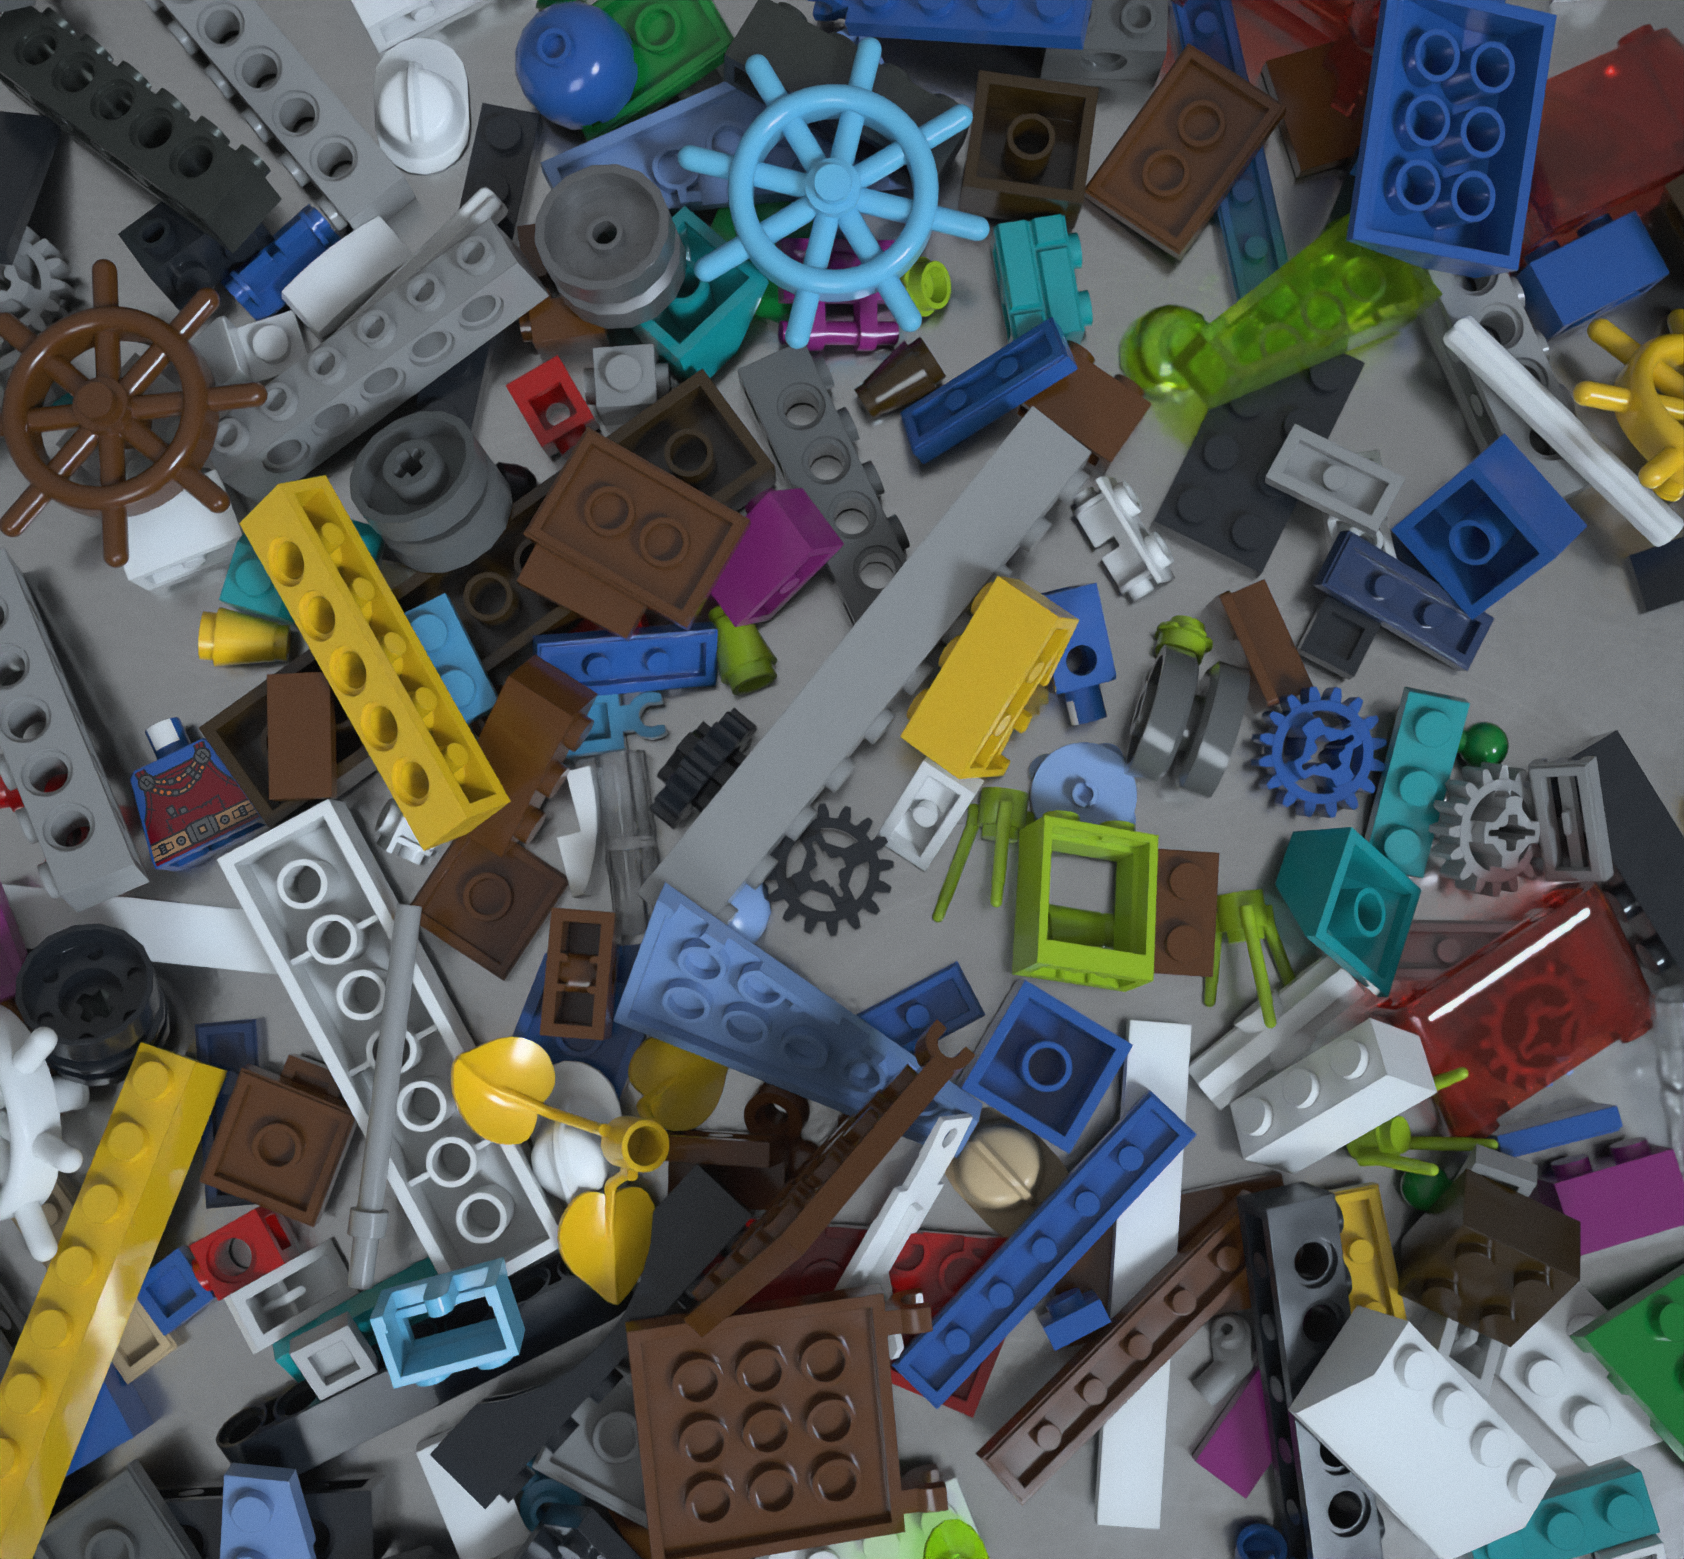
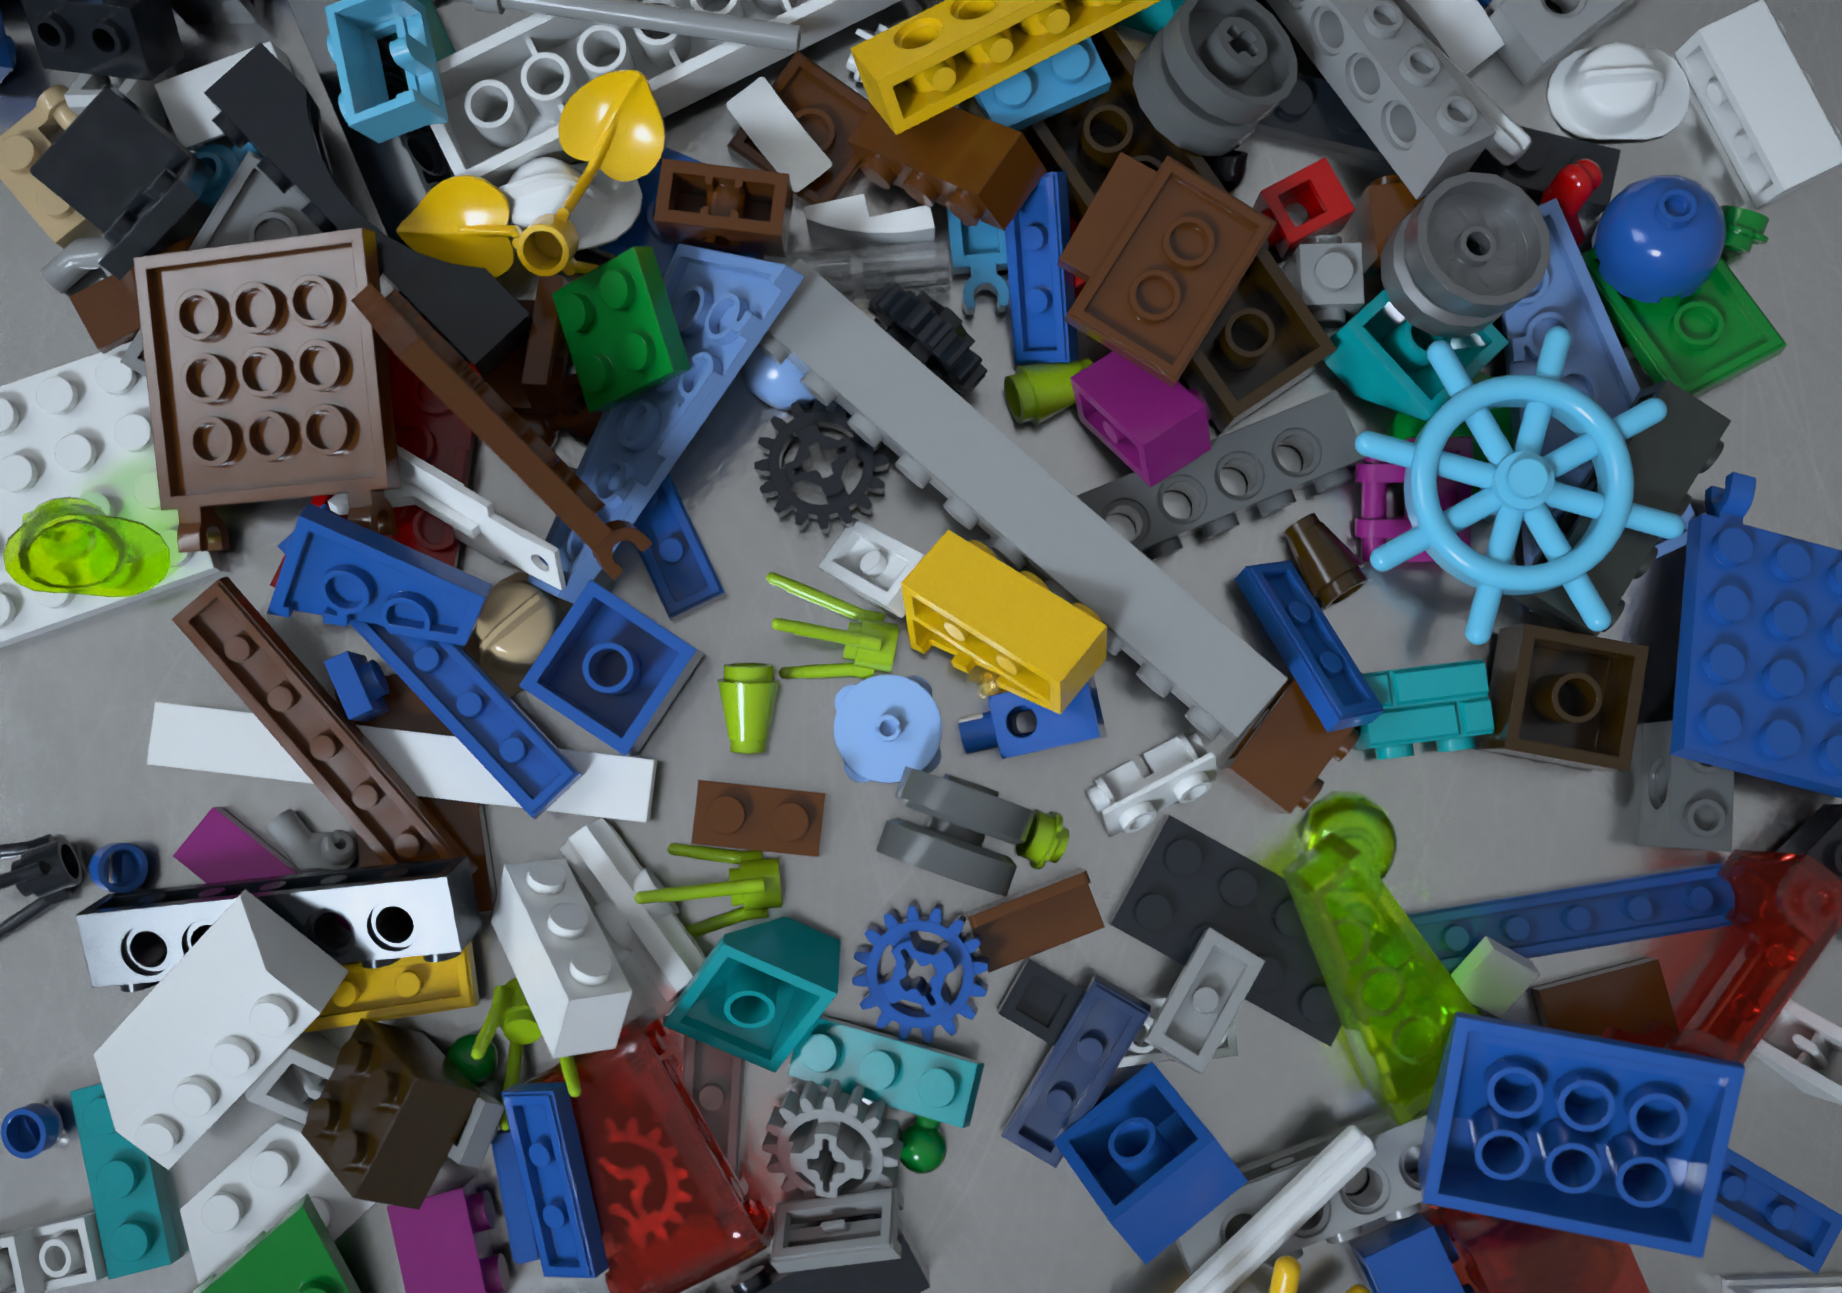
camera: 85 degrees right, 0 degrees up
lime plate [899,257,951,317] -> none
lime window [1012,810,1159,992] -> none
reddish brown tile [1084,43,1287,261] -> none
none -> blue wing [267,503,493,646]
none -> blue tile [502,1082,609,1278]
none -> green plate [552,246,691,413]
none -> white sticker [726,77,833,193]
none -> white tile [1445,936,1540,1018]
none -> red arm [1541,158,1603,246]

